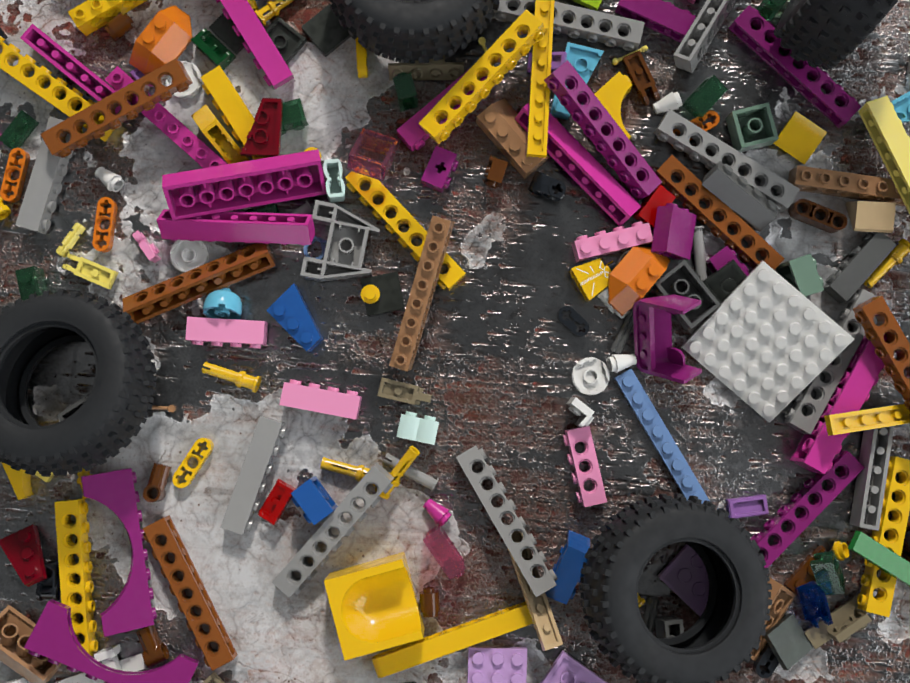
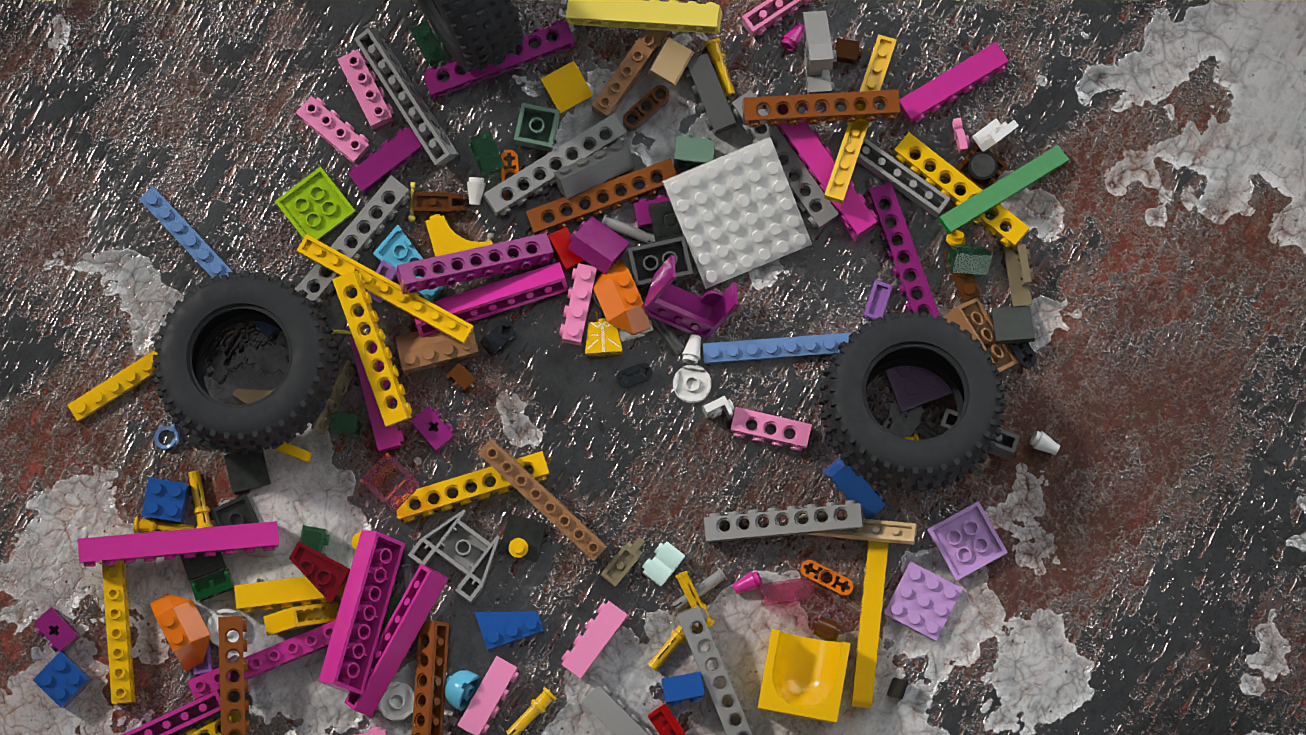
camera: 60 degrees left, 5 degrees down
reddish brown brick [104,12,134,40] -> none
medium blue piece [303,236,327,260] -> none
light aqua brick [323,159,345,203] -> none
clear blue hinge [796,581,833,628] -> none
none -> orange beam [800,560,853,596]

